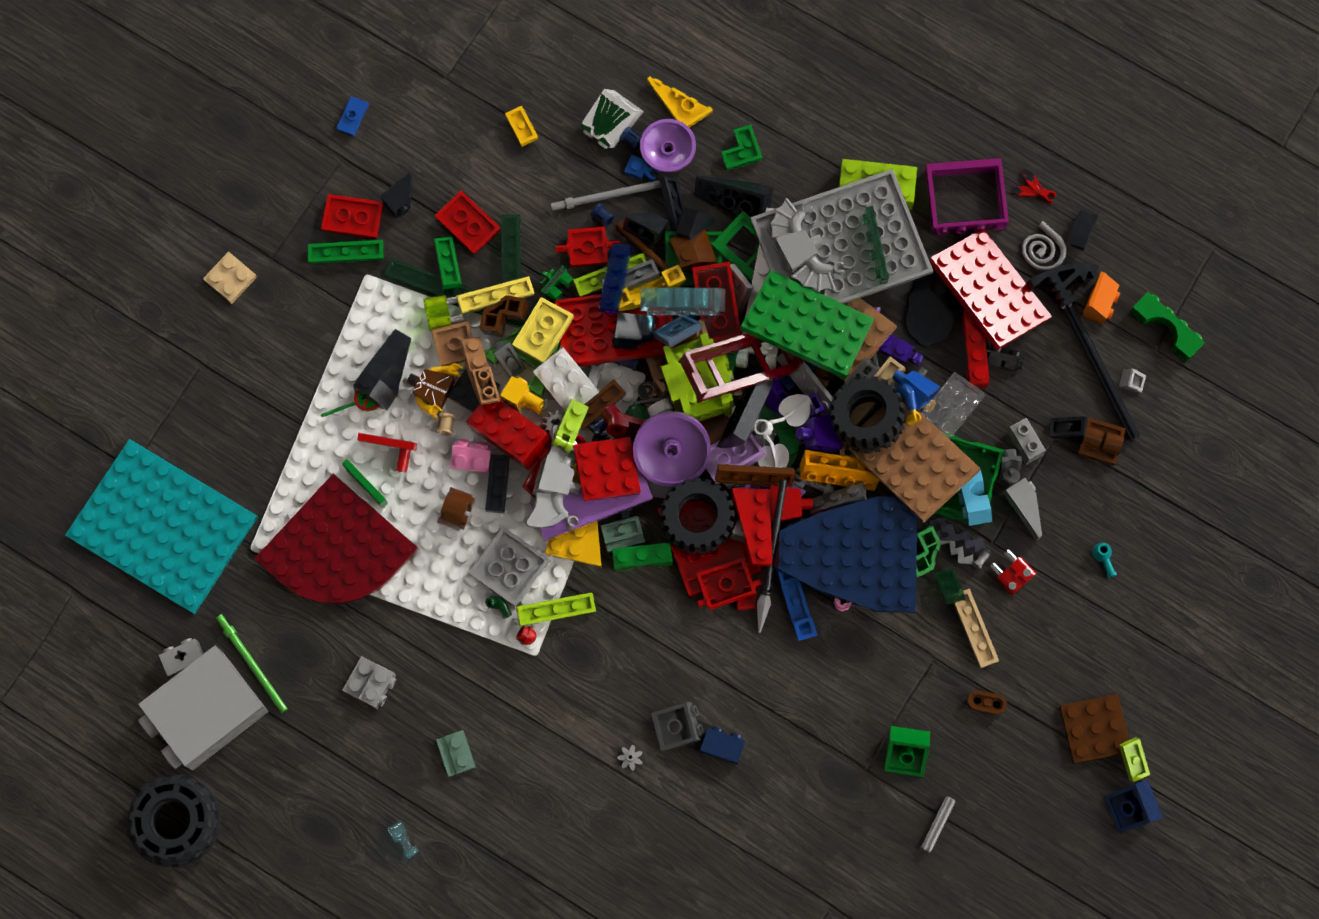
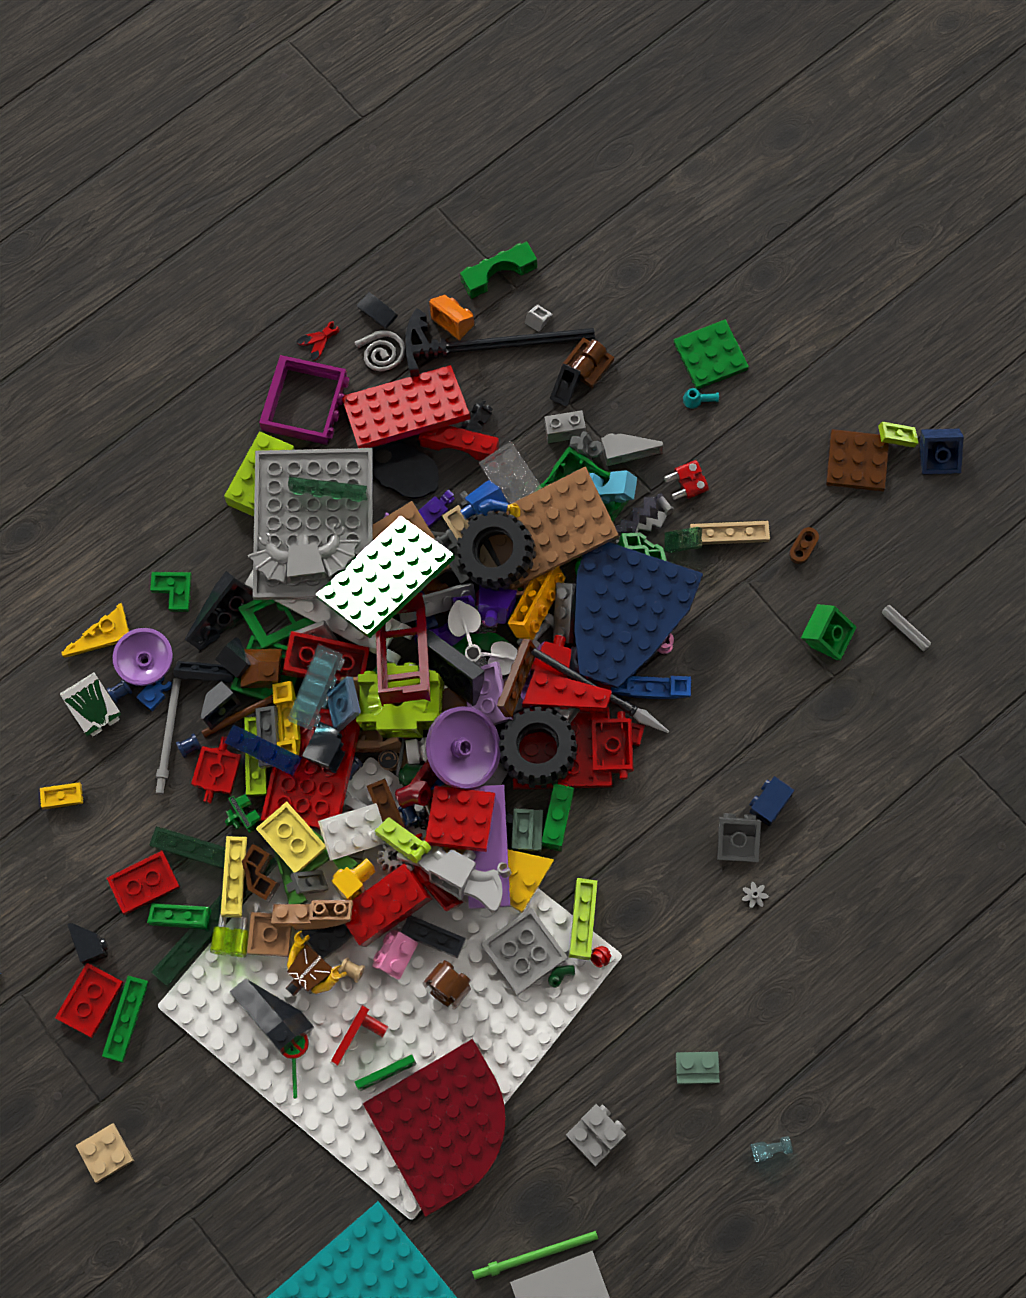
camera: 70 degrees left, 5 degrees down
none -> green plate [673,319,749,390]

